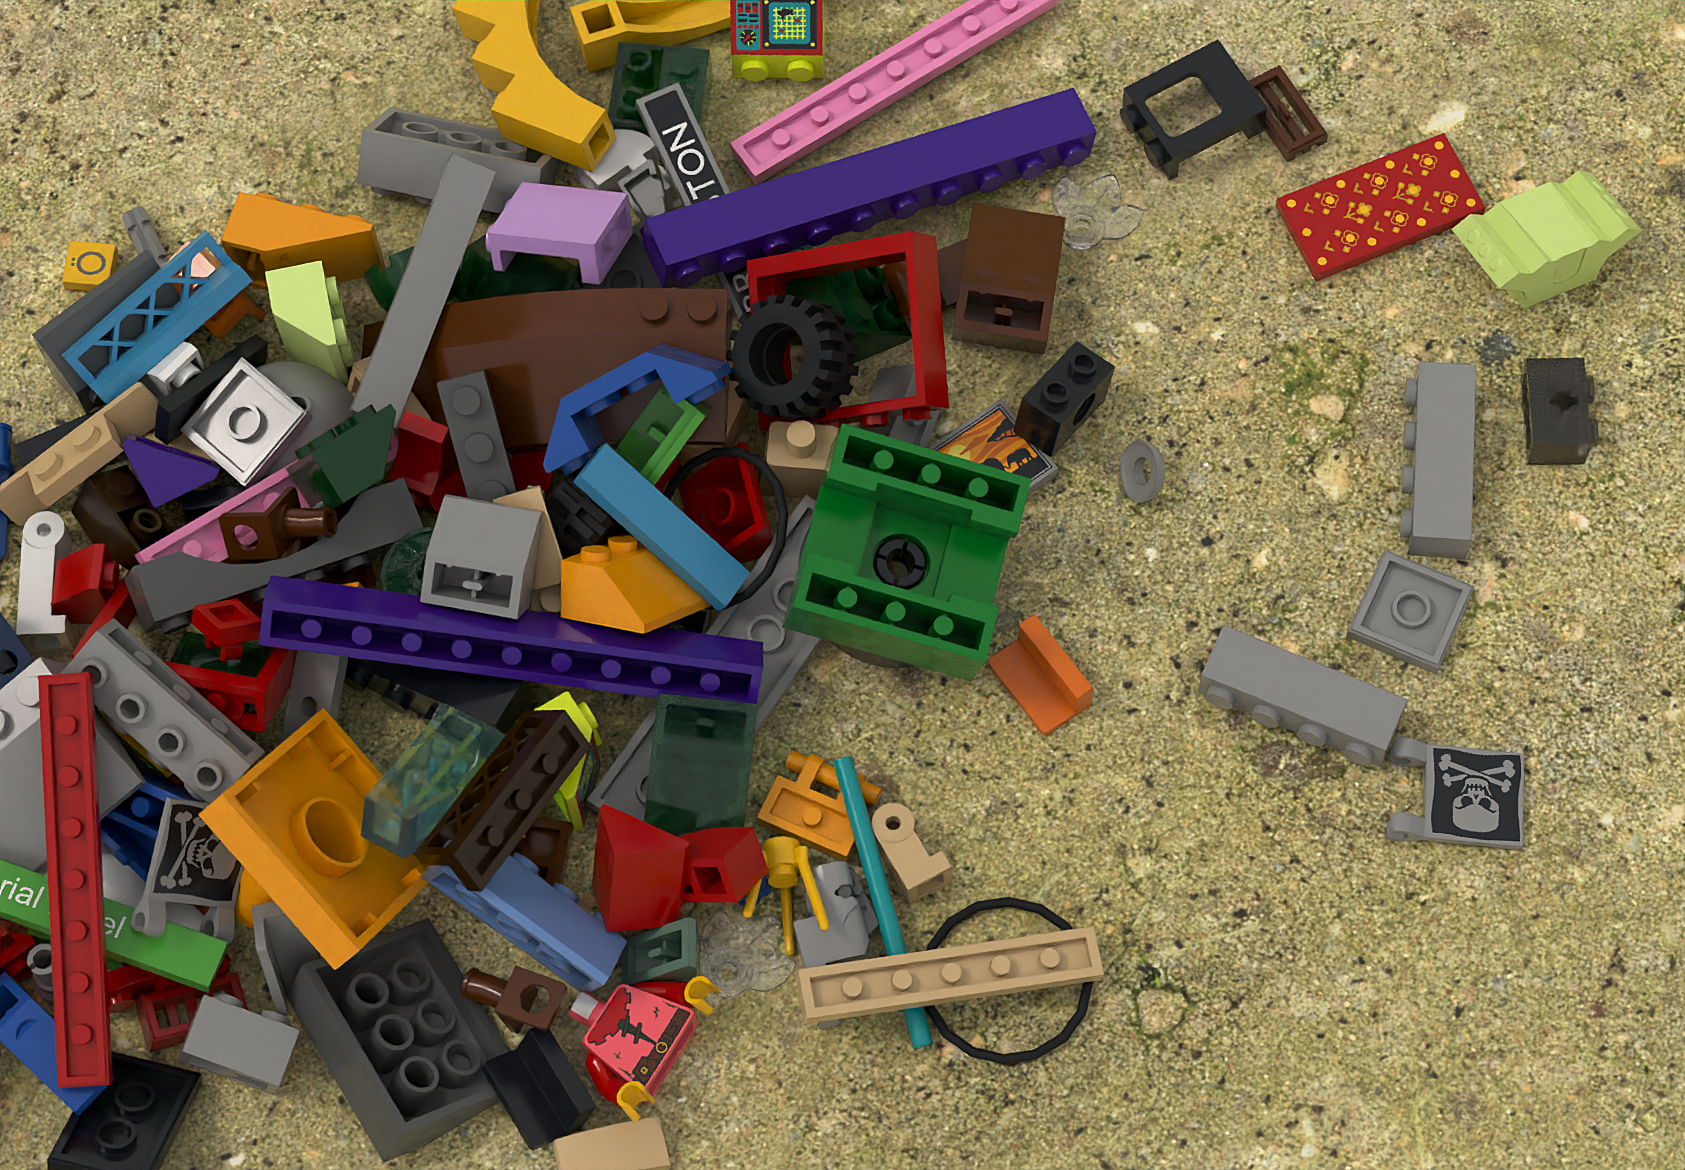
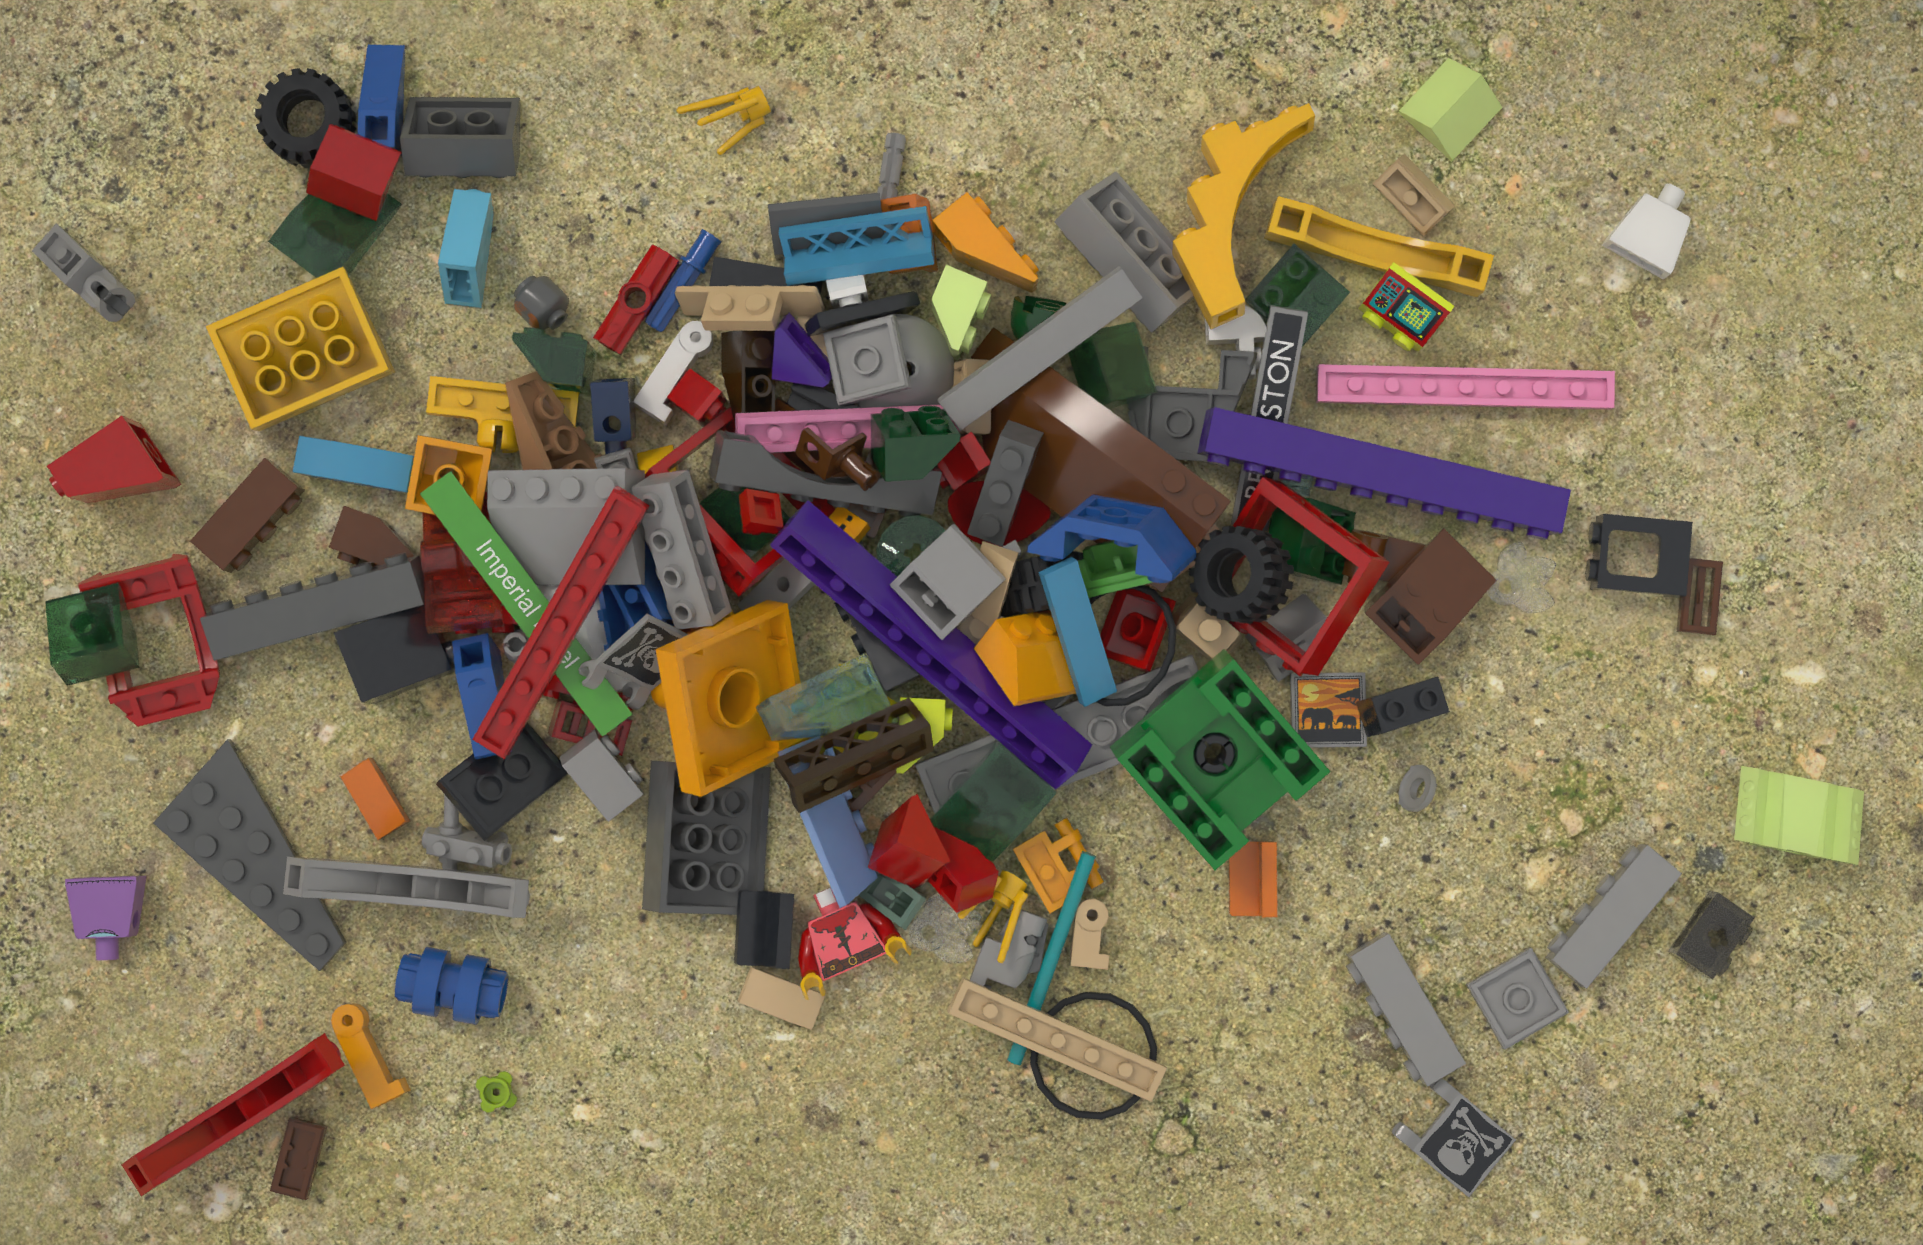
camera: 30 degrees right, 20 degrees up
yellow tile [62,241,119,291] -> none
light grey panel [252,902,321,1015] -> none
reddish brown bracket [461,965,567,1034] -> none
lavender panel [485,182,633,285] -> none
red tile [1275,133,1486,282] -> none

